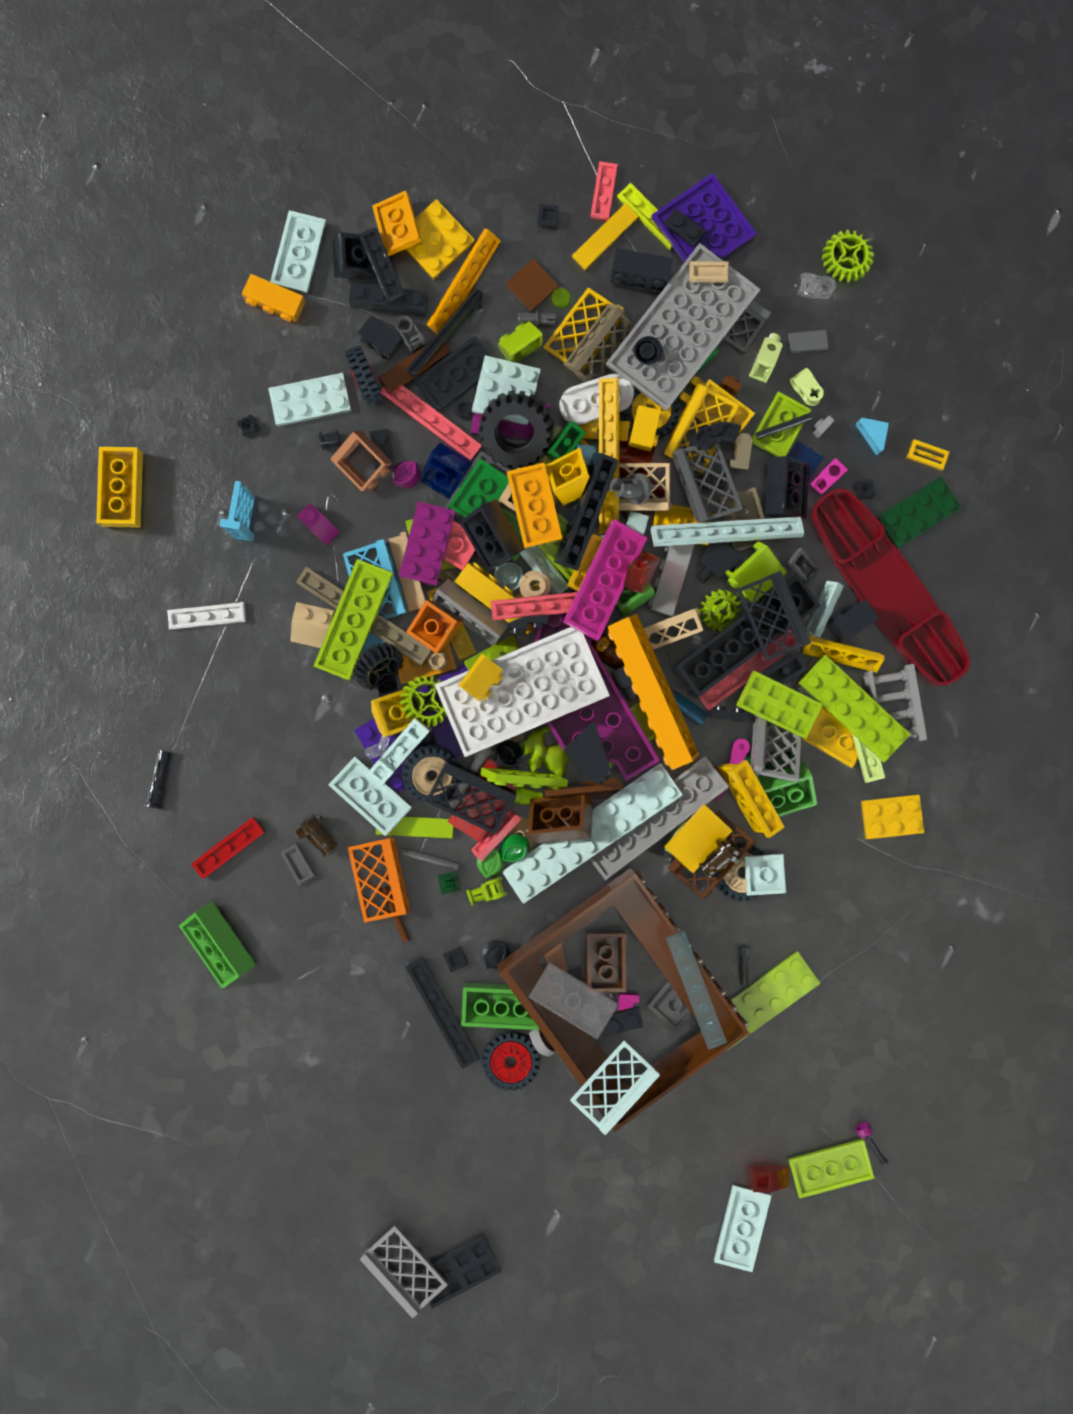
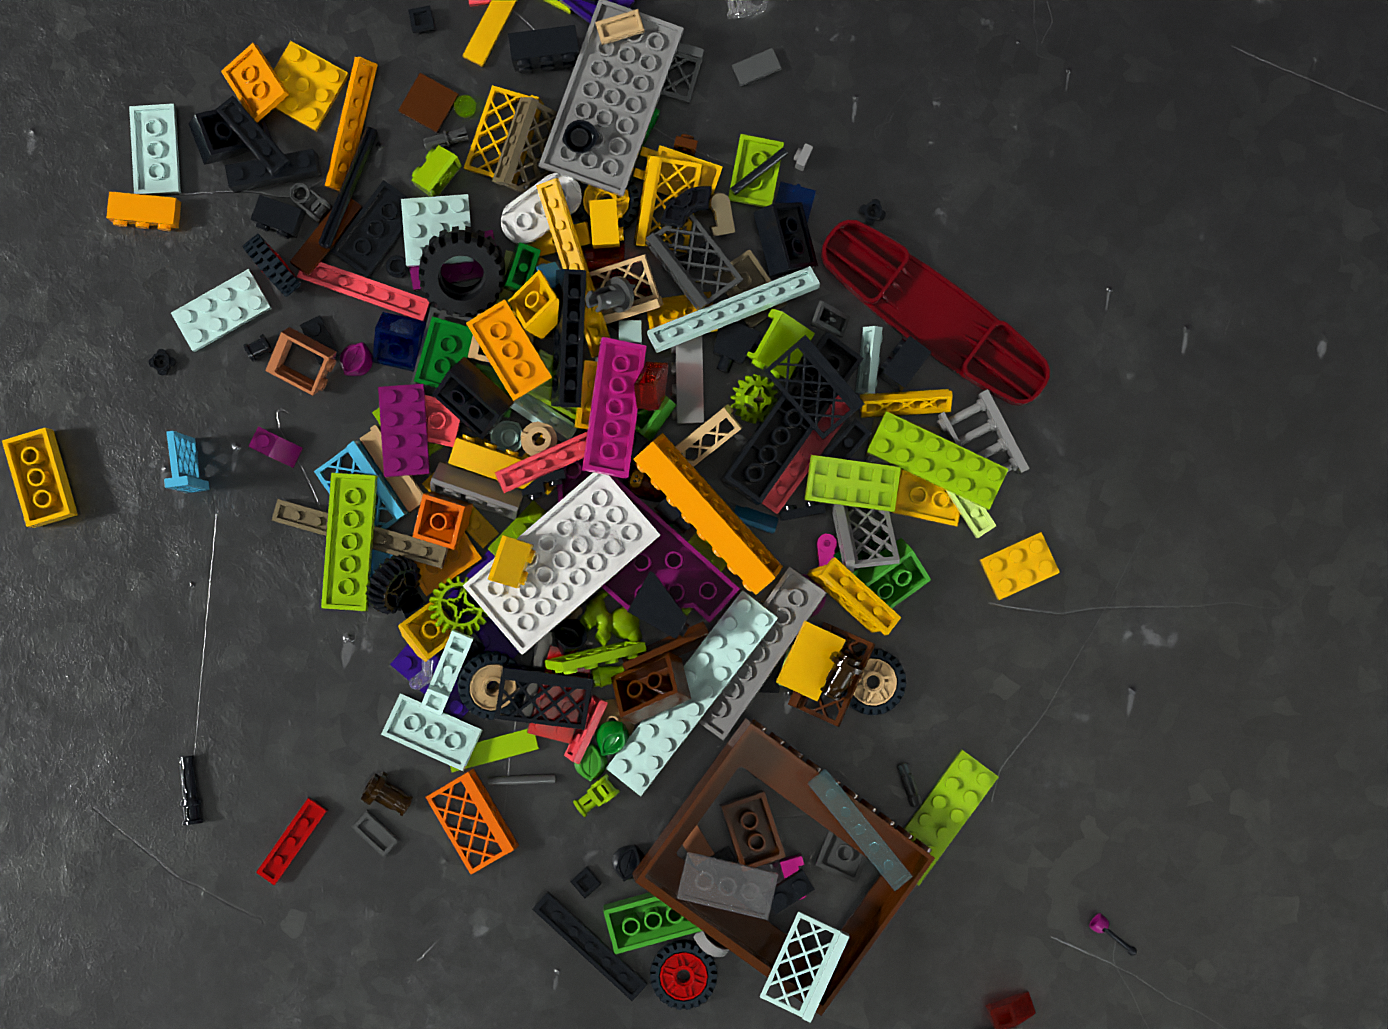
camera: 20 degrees left, 0 degrees up
white tile [167,602,246,630] -> none
bright green slope [179,902,256,989] -> none
tan slope [291,602,335,648] -> none
reddish brown bar [380,887,410,943] -> none
tan plate [428,652,447,670] -> none
dark tan arm [438,570,459,584] -> none
dark green tile [438,871,461,895] -> none
light aqua tile [744,854,786,896] -> none
yellowish green torso [749,333,783,383] -> none
lime plate [788,1139,874,1199] -> none
yellowish green piece [790,368,823,407] -> none
dark pink leg [810,458,848,495] -> none
medium azure slope [855,418,889,455] -> none
dark green plate [876,476,962,549] -> none
yellow tile [906,439,950,471] -> none

